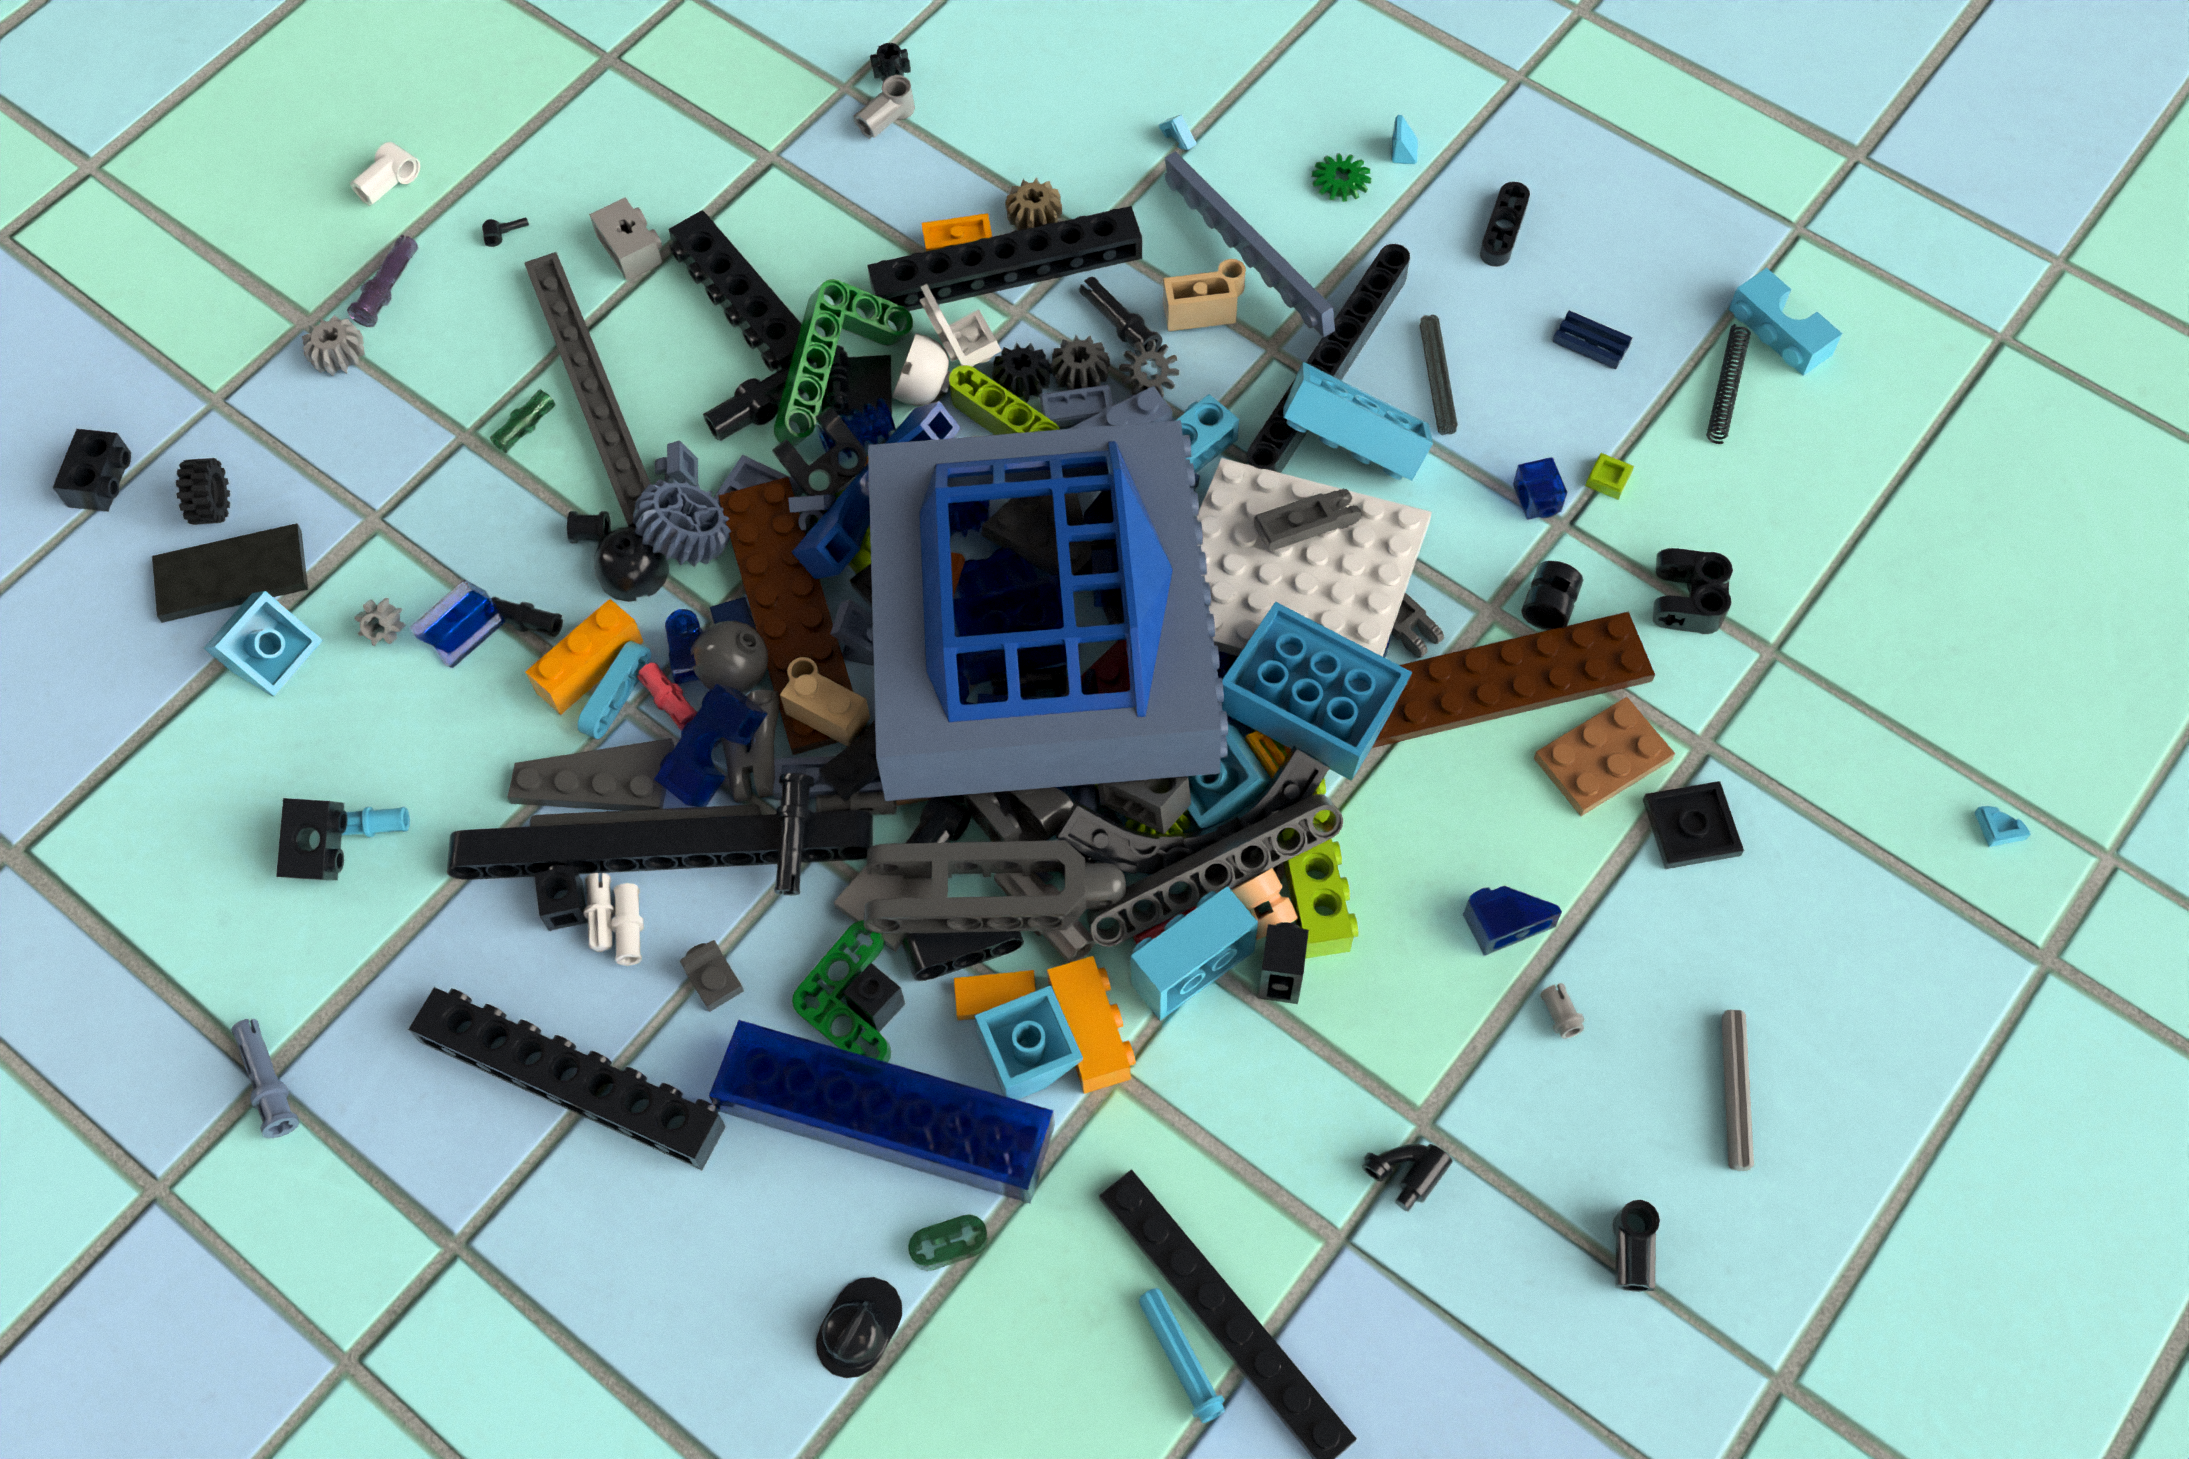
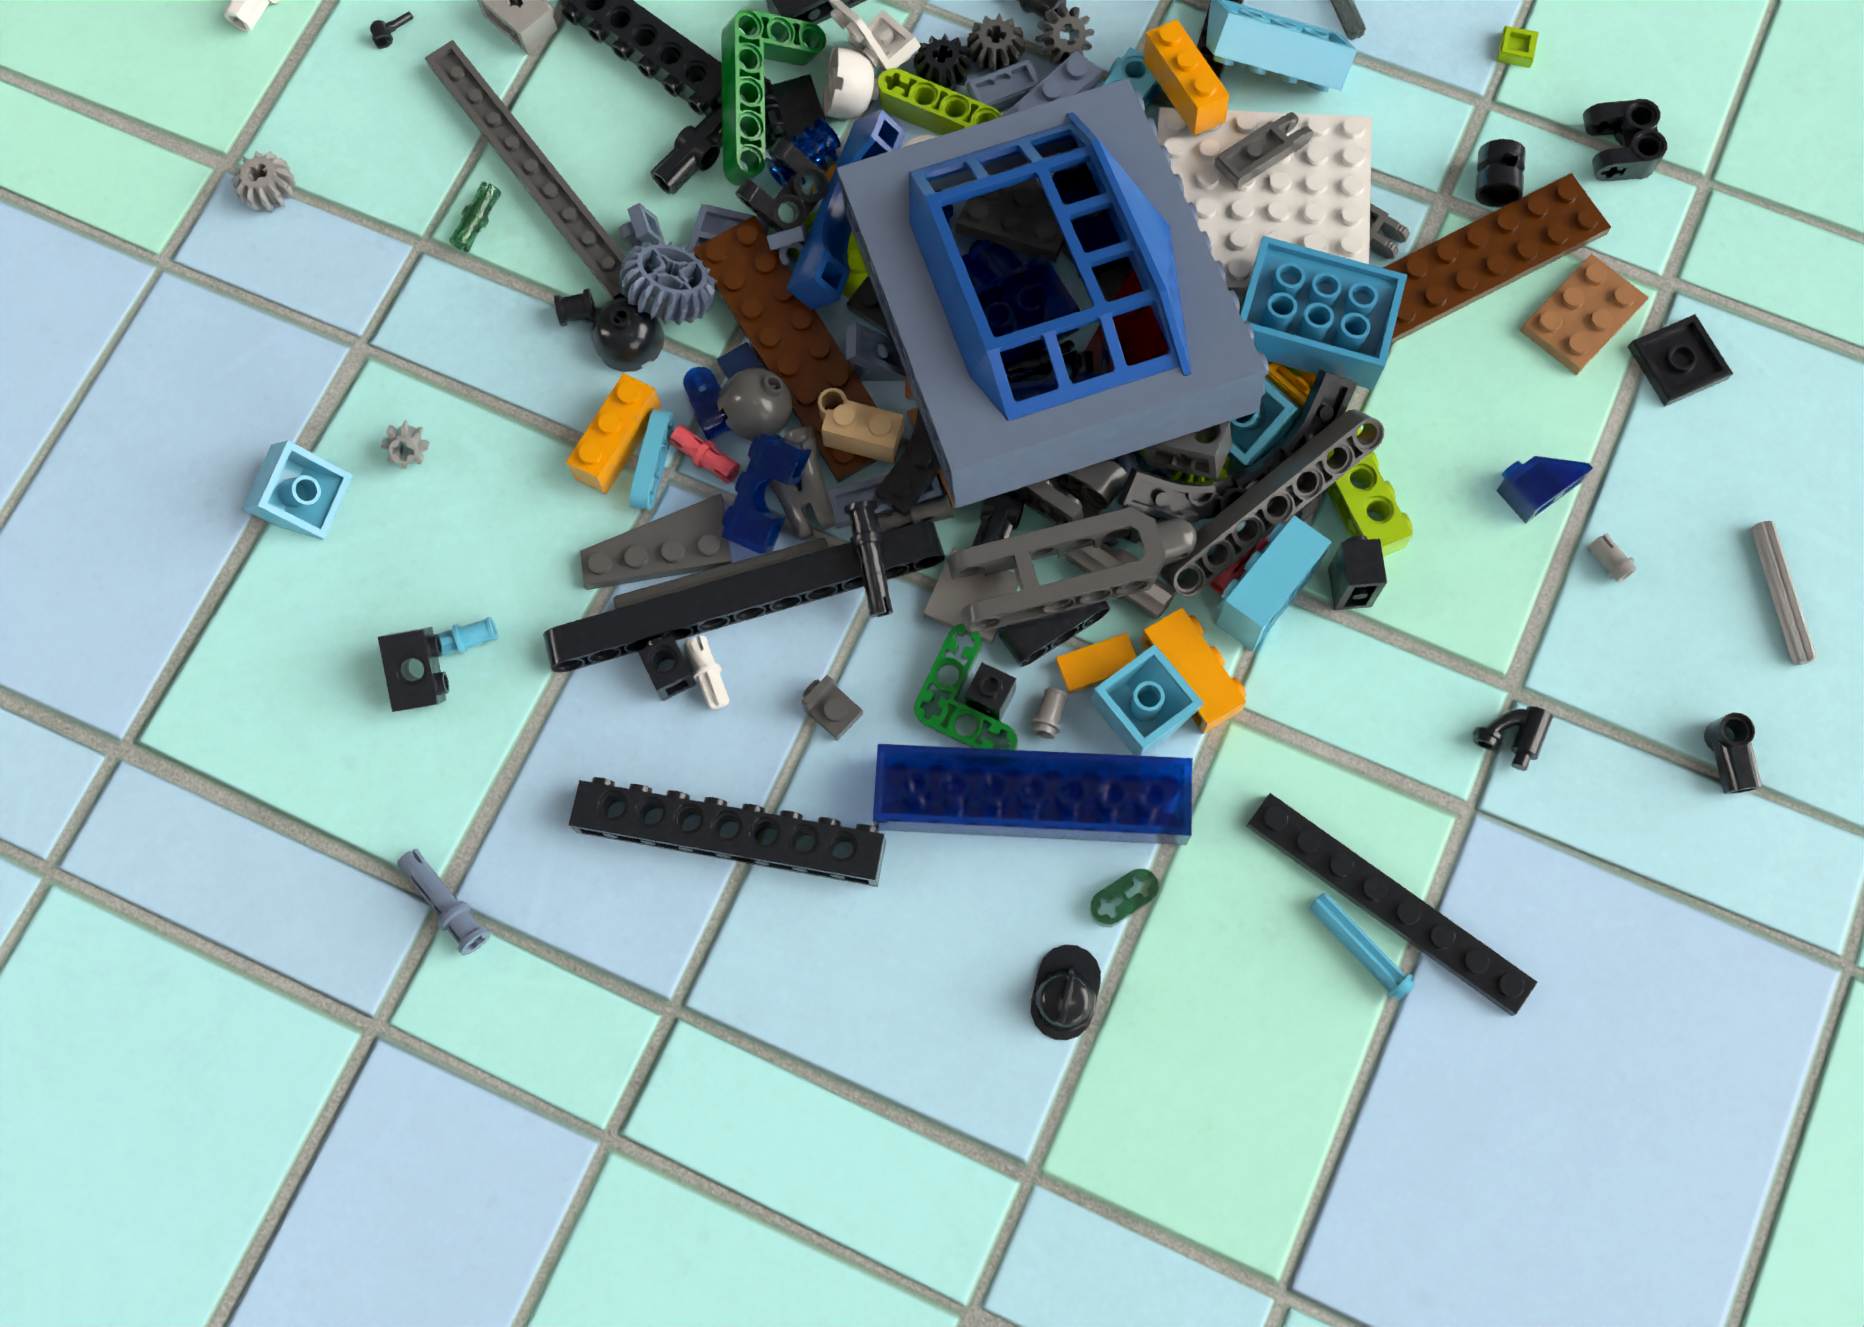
camera: 10 degrees left, 10 degrees up
black brick [52,429,131,512] -> none
pearl dark grey tile [152,523,308,623] -> none
black tyre [176,458,230,525] -> none
clear purple pin [347,235,418,327] -> none
clear blue panel [410,579,505,668] -> none
black pin [485,597,563,637] -> none
white pin [611,883,644,966] -> none
light nougat wheel [1230,868,1299,940] -> none
clear blue brick [1513,457,1567,520] -> none
none -> light grey pin [1031,688,1069,739]
none -> light orange brick [1143,19,1229,136]

